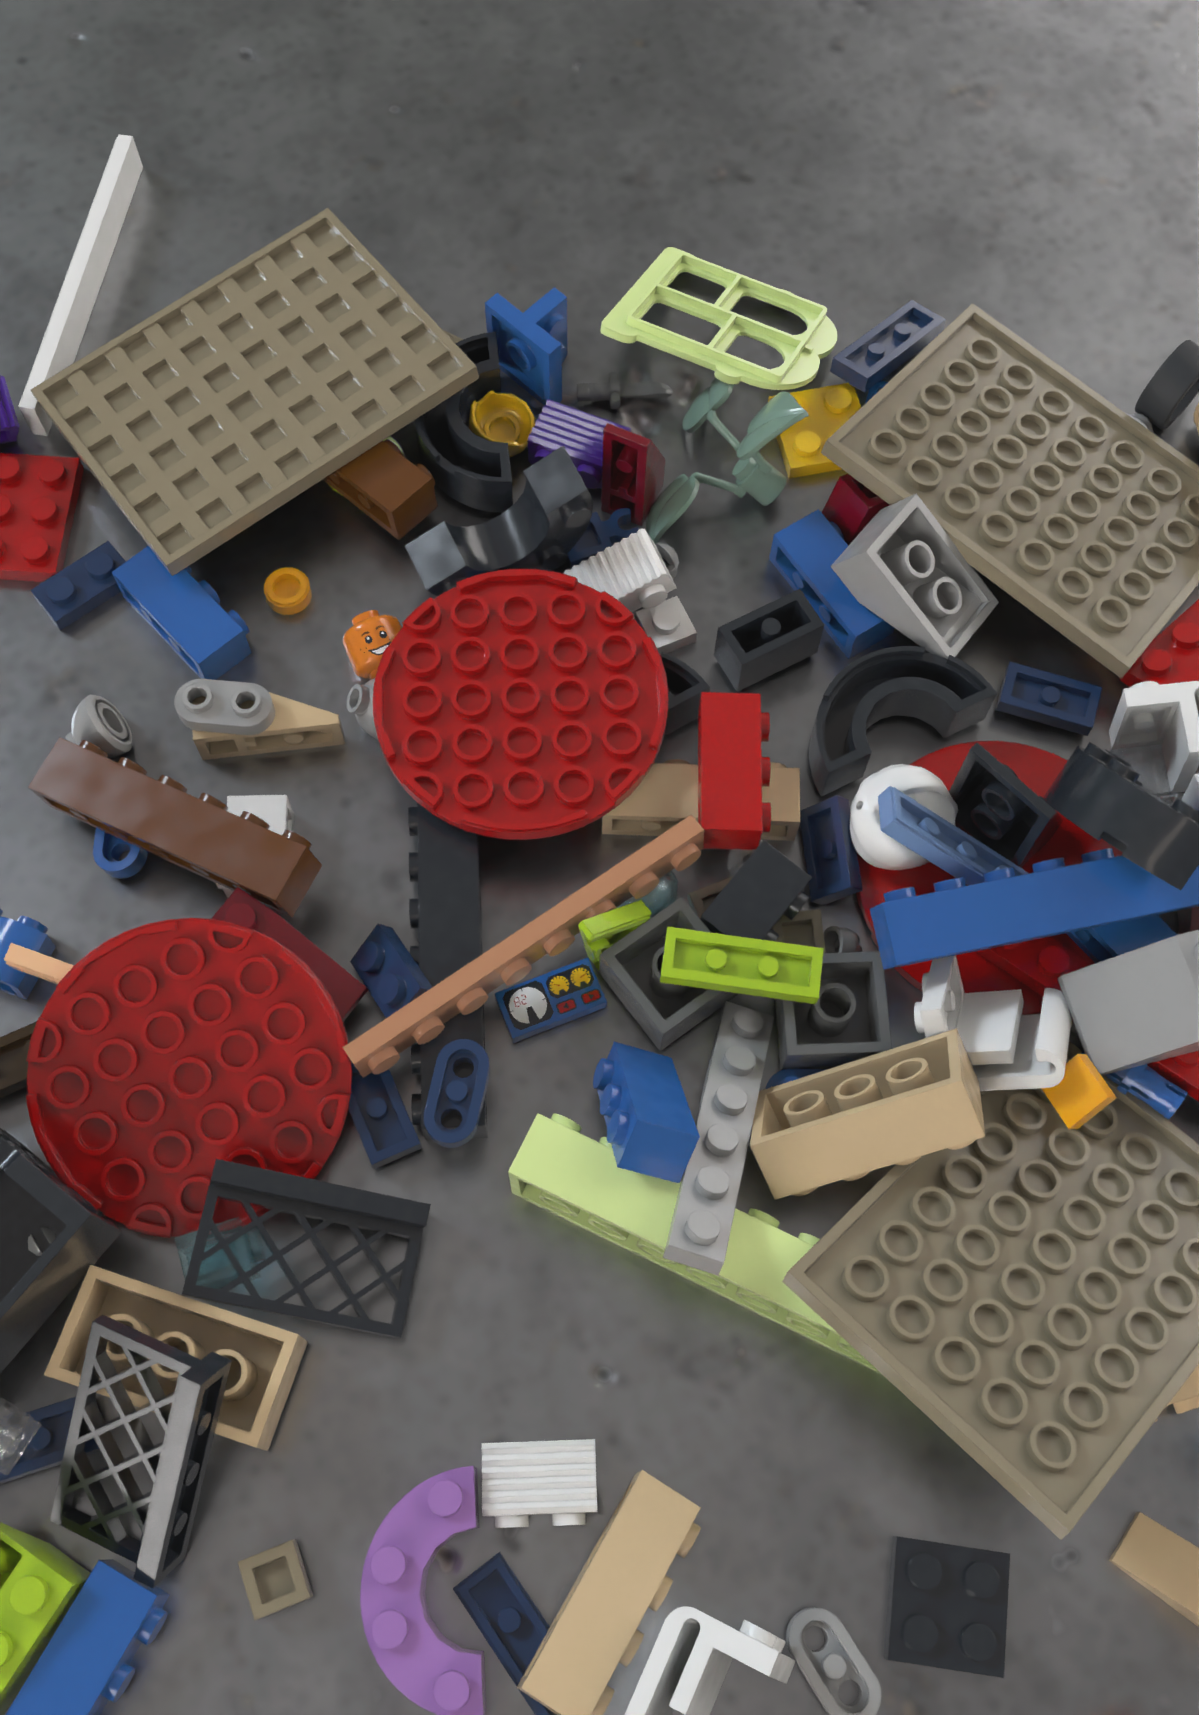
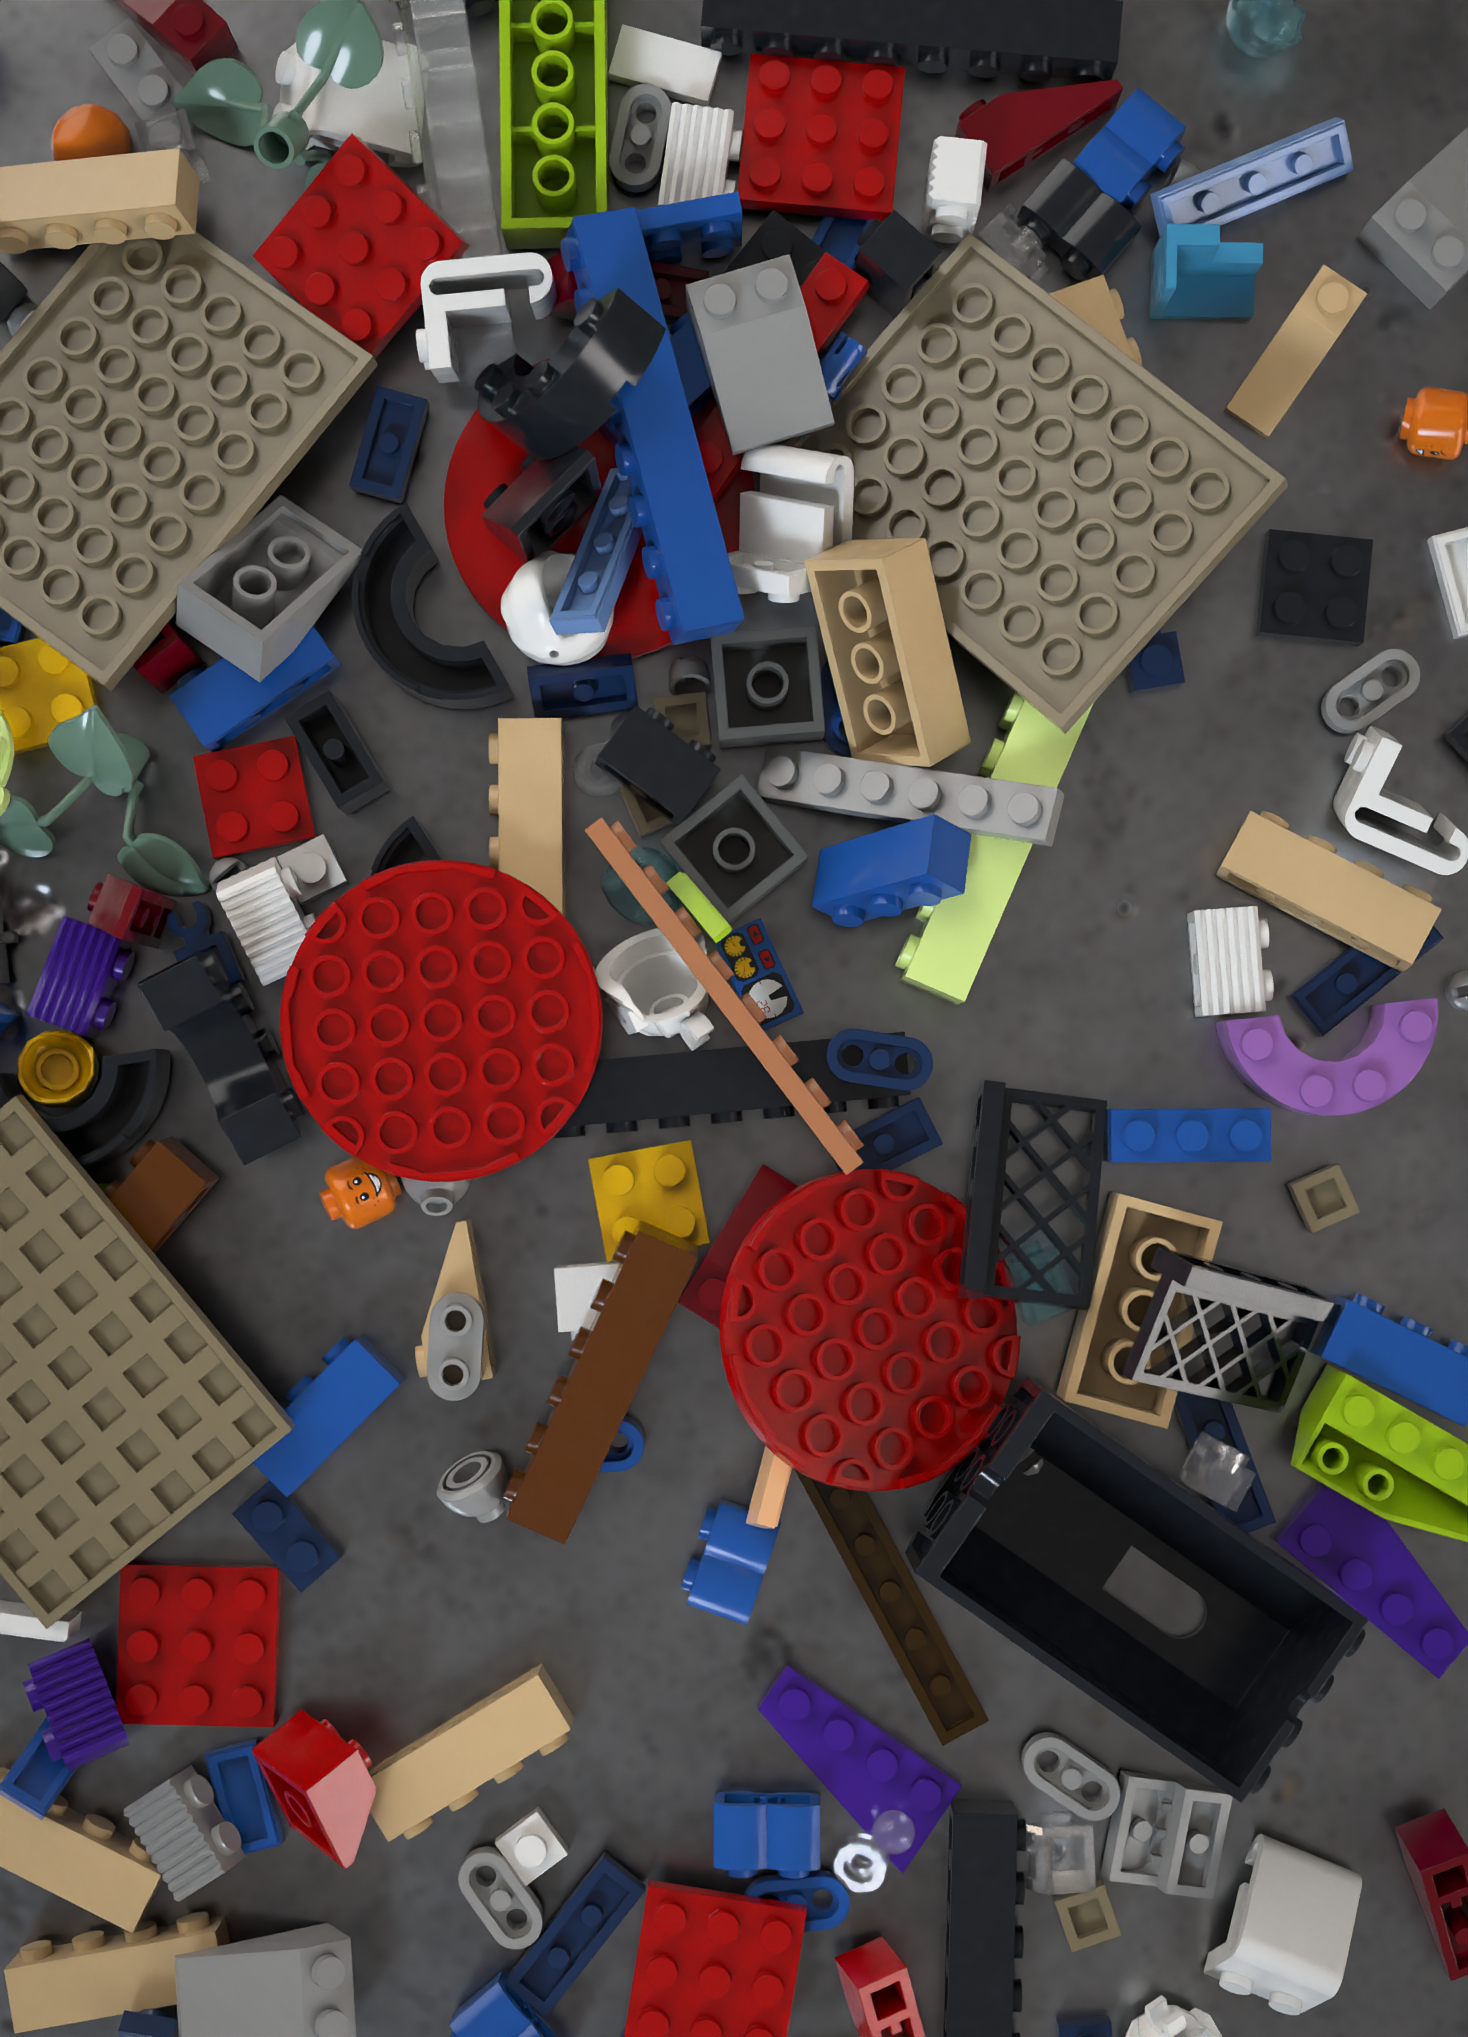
camera: 90 degrees left, 20 degrees up
light orange tile [264,567,312,615] -> none
dark blue plate [350,923,432,1018] -> none
lime plate [660,927,824,1004] -> none
red brick [698,692,771,850] -> none
light orange tile [1041,1054,1117,1129] -> none
none -> red plate [192,735,318,860]
none -> yellow plate [588,1140,710,1262]
none -> white helmet [595,928,714,1051]
none -> blue brick [1103,1108,1271,1162]
none -> dark blue plate [1126,629,1185,693]

